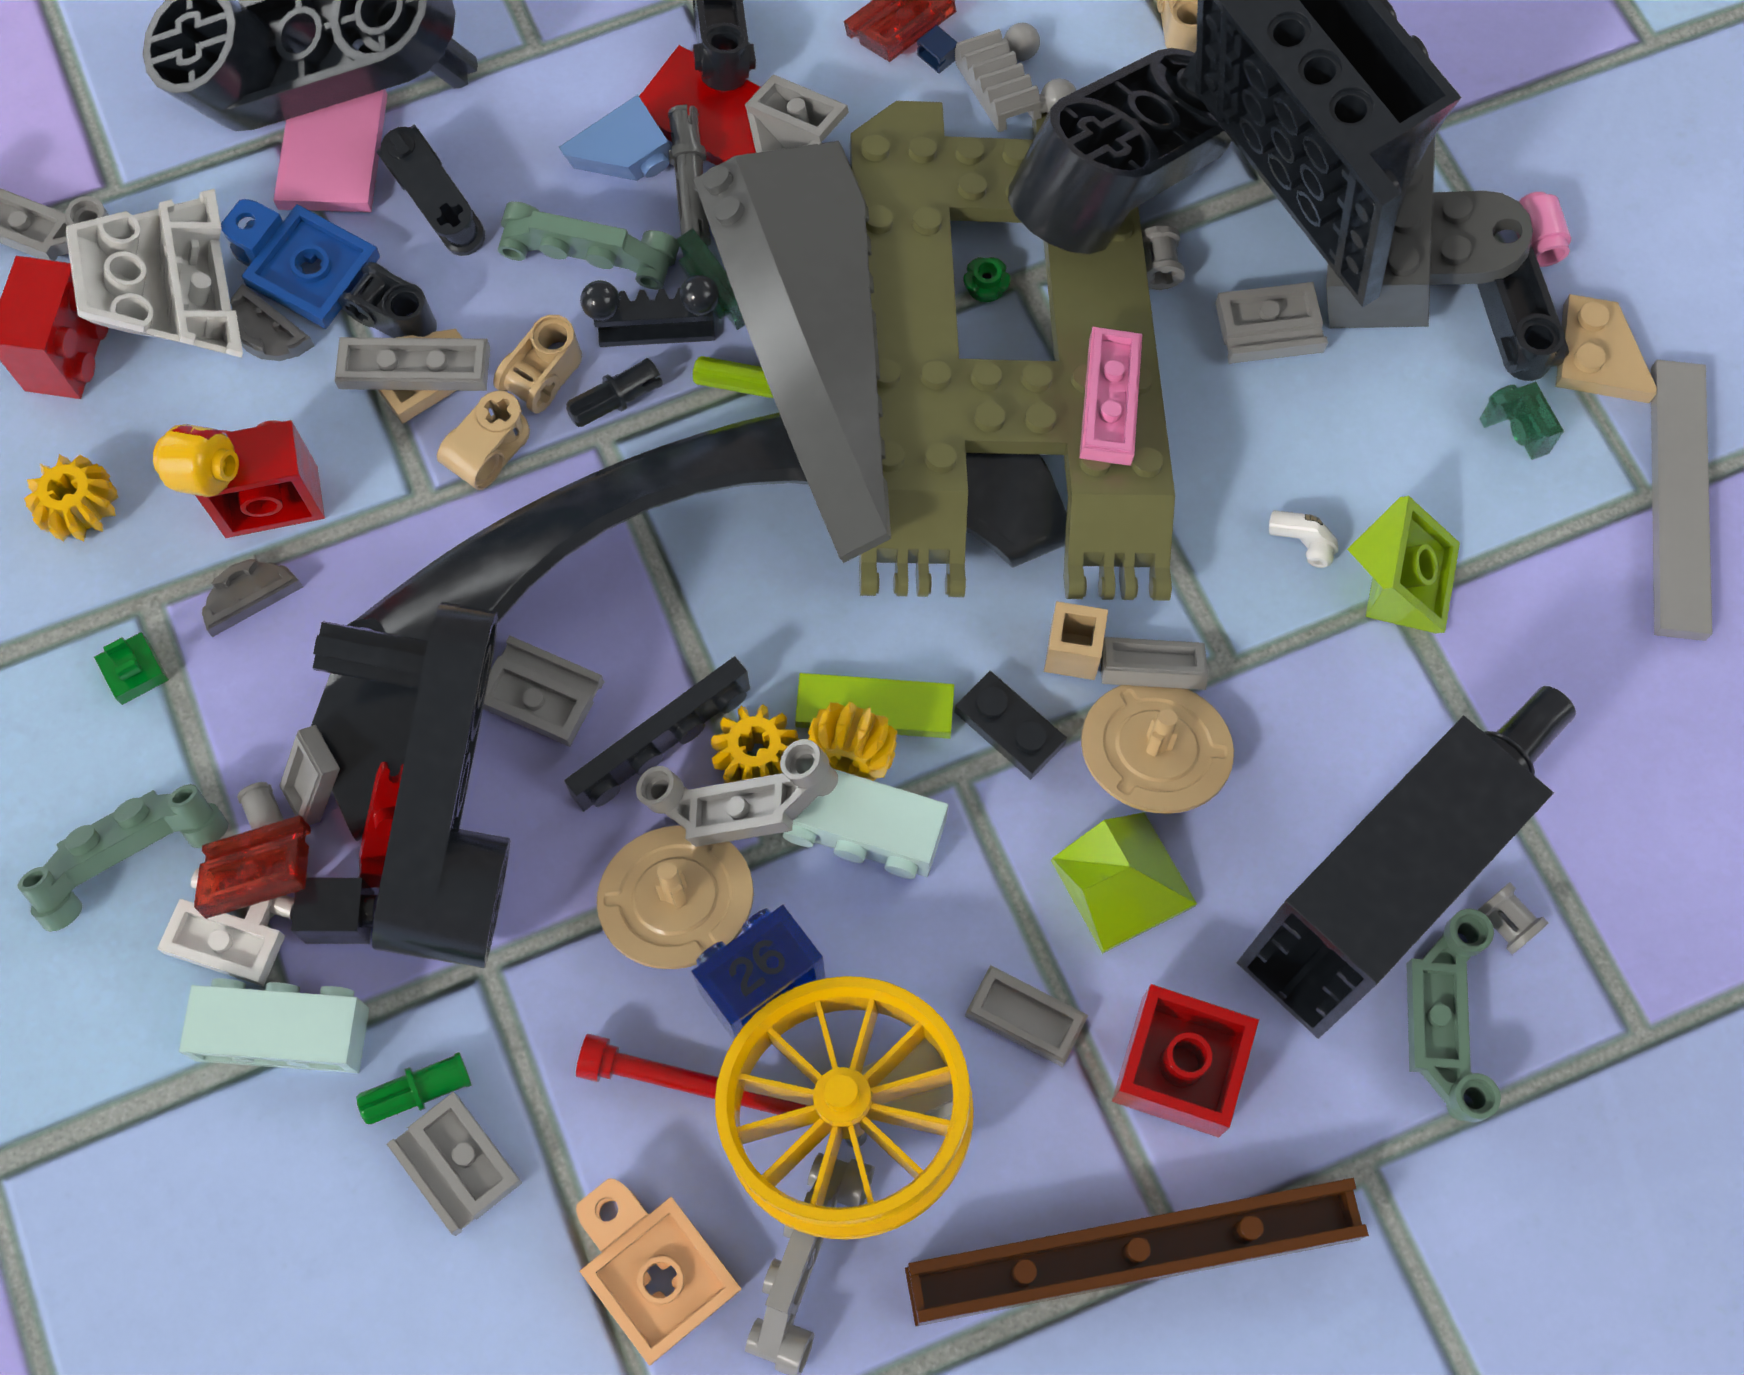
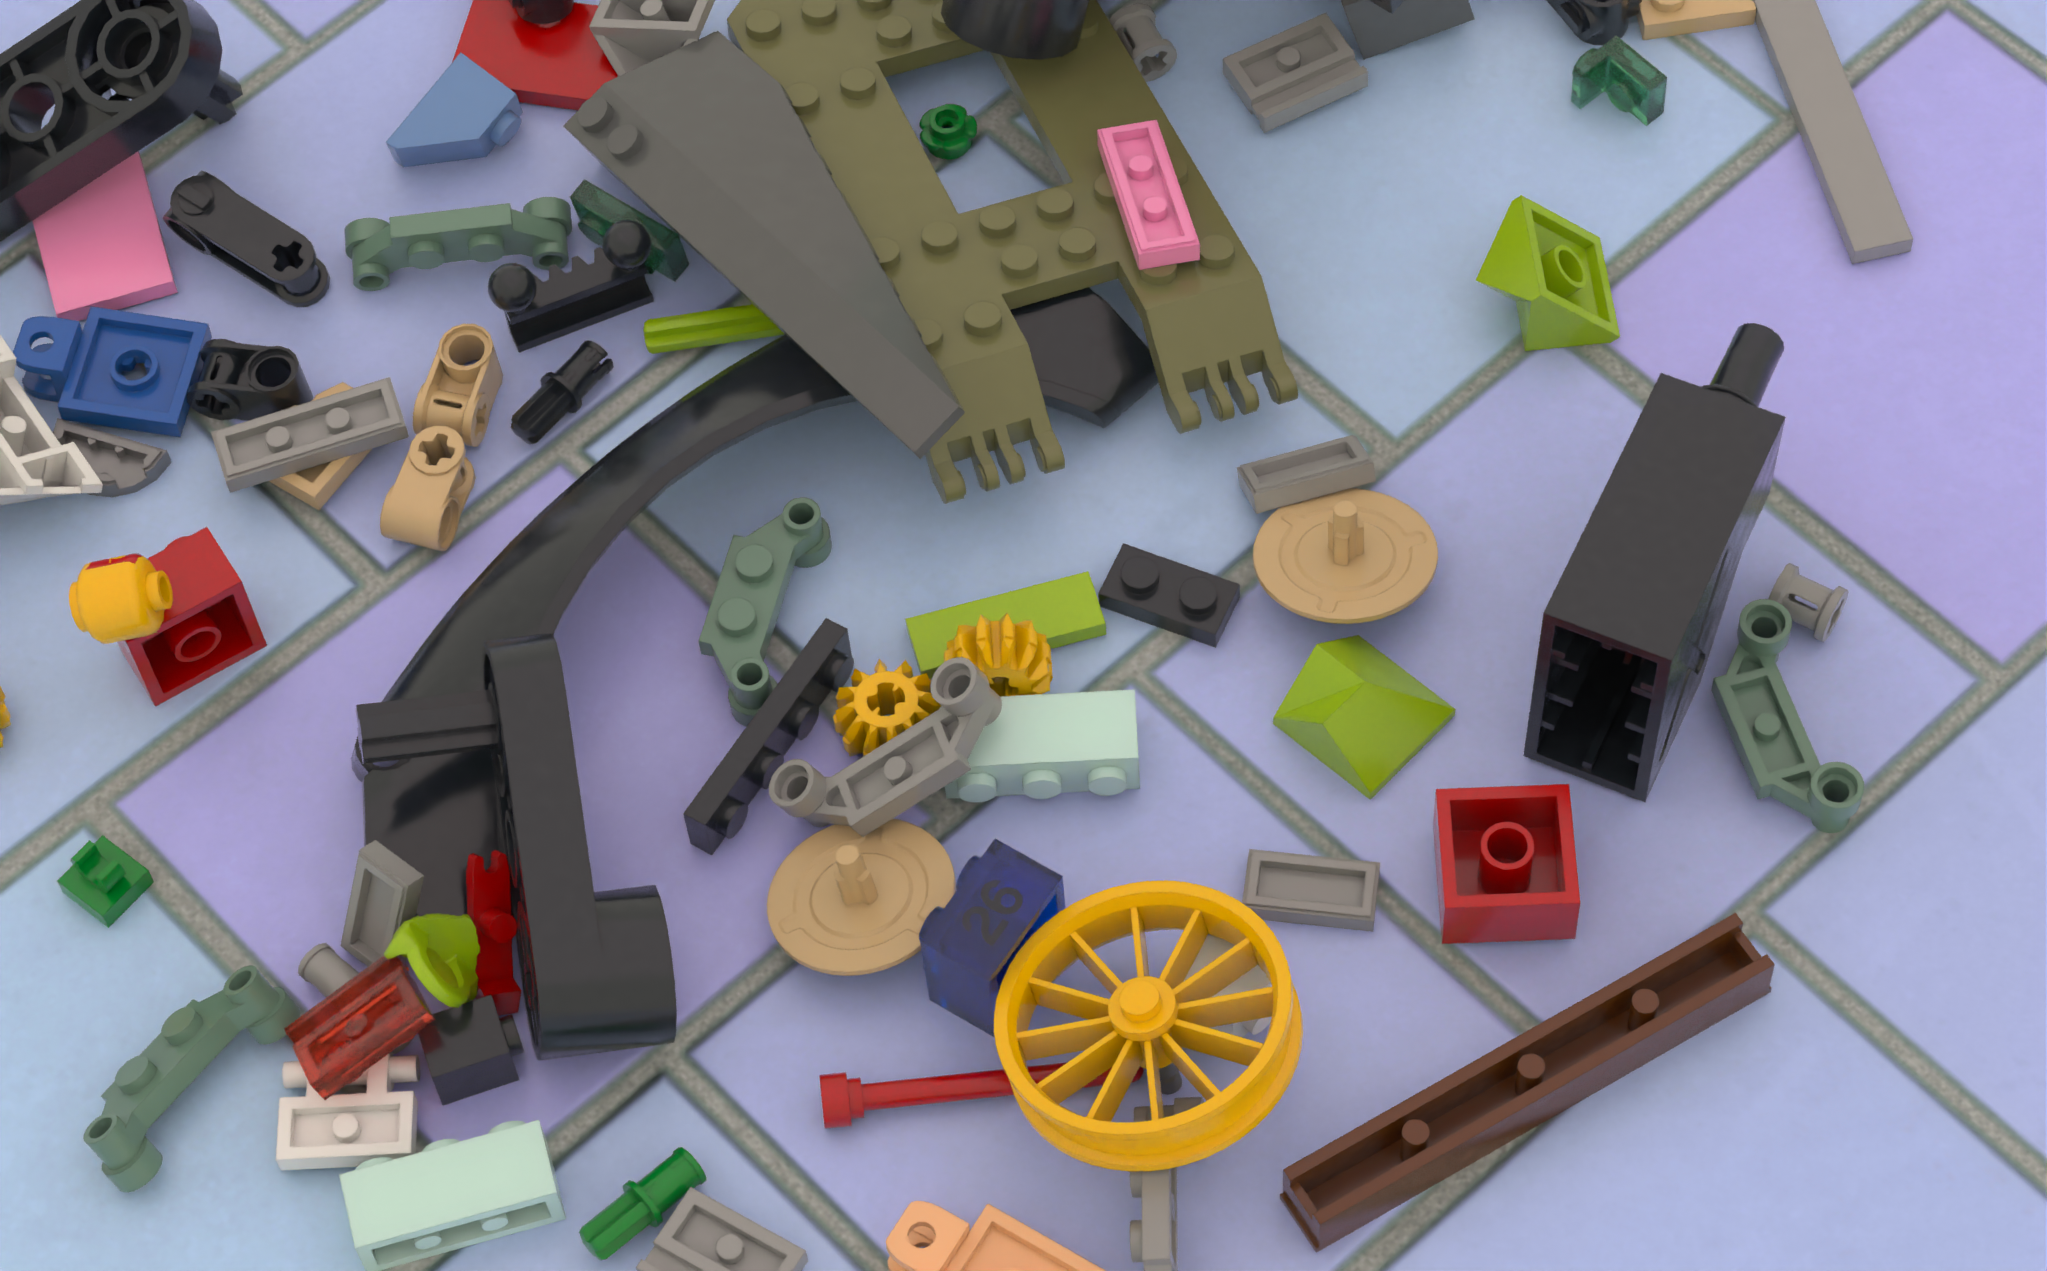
camera: 15 degrees left, 10 degrees down
flat silver tile [202,559,303,637] -> none
light grey plate [483,636,604,747] -> none
dark grey pin [668,105,712,250] -> none
tan brick [1044,601,1108,680] -> none
white arm [1269,510,1338,568] -> none
none -> lime piece [383,913,480,1008]
none -> sand green plate [698,497,832,727]

